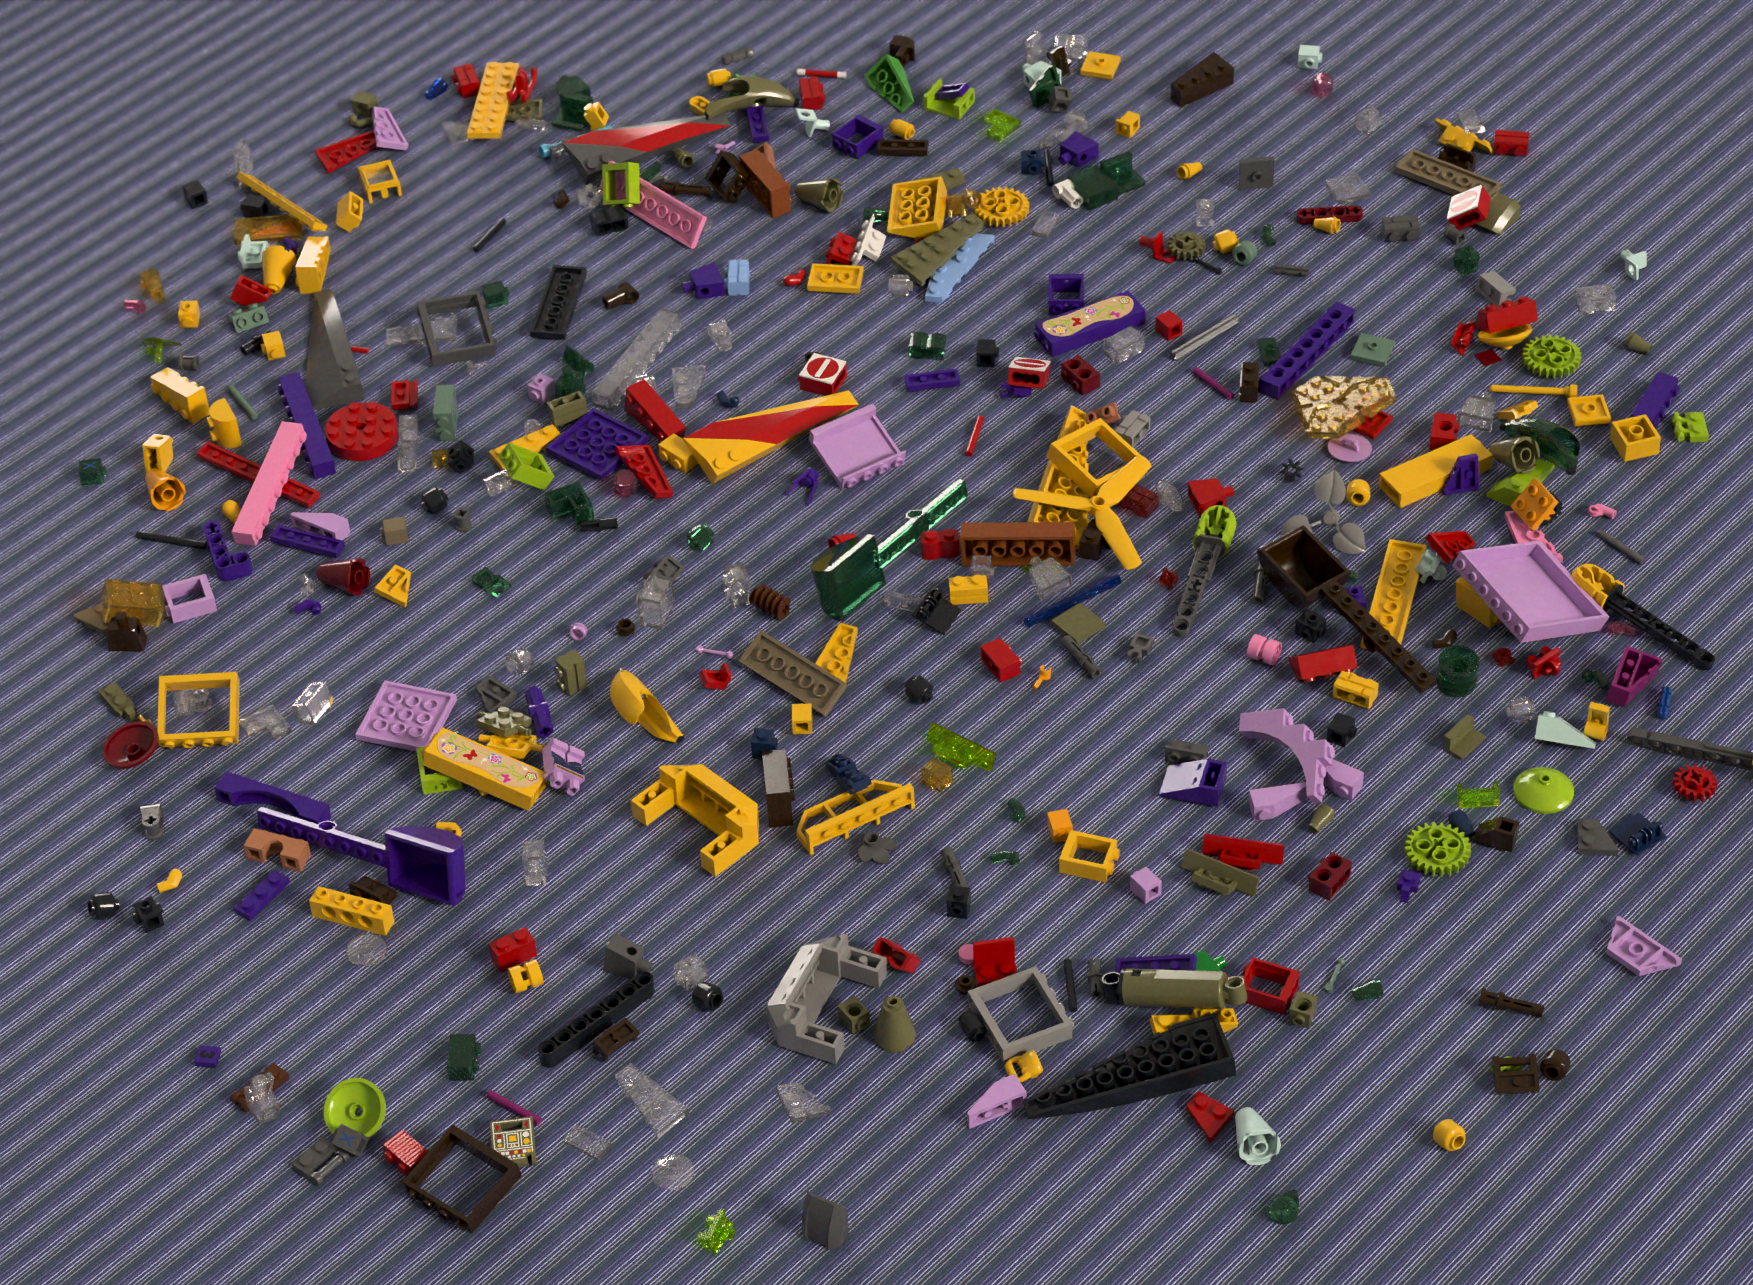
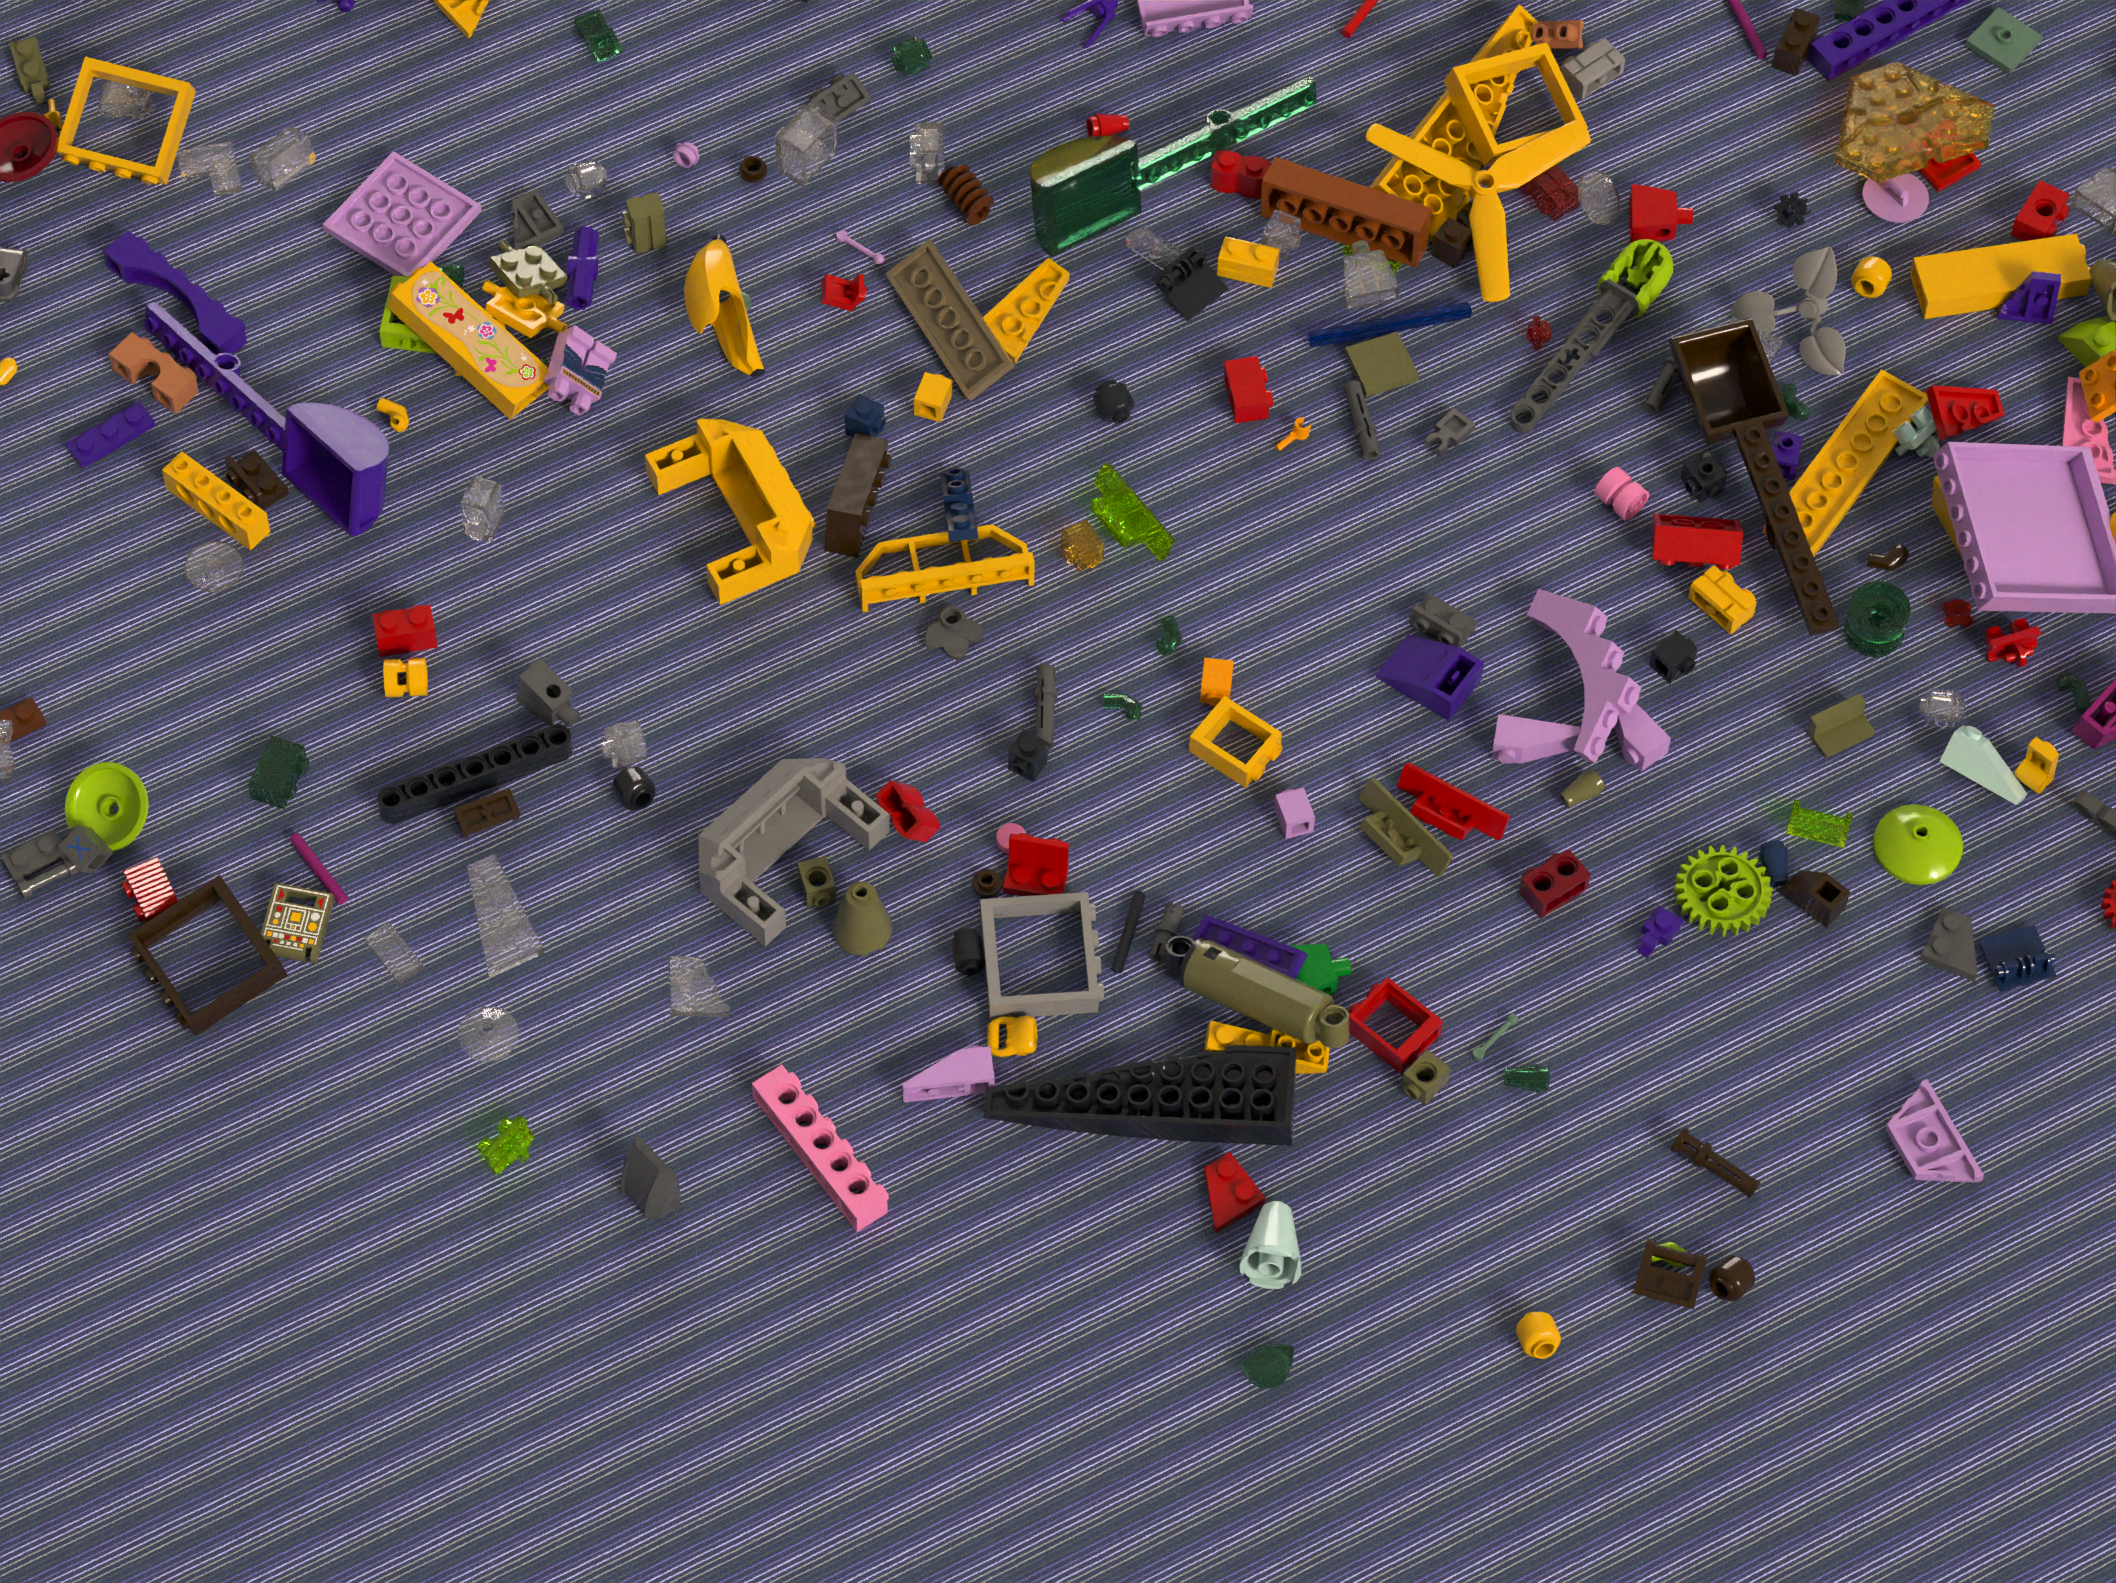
camera: 15 degrees right, 15 degrees up
none -> bright pink brick [752,1065,889,1232]

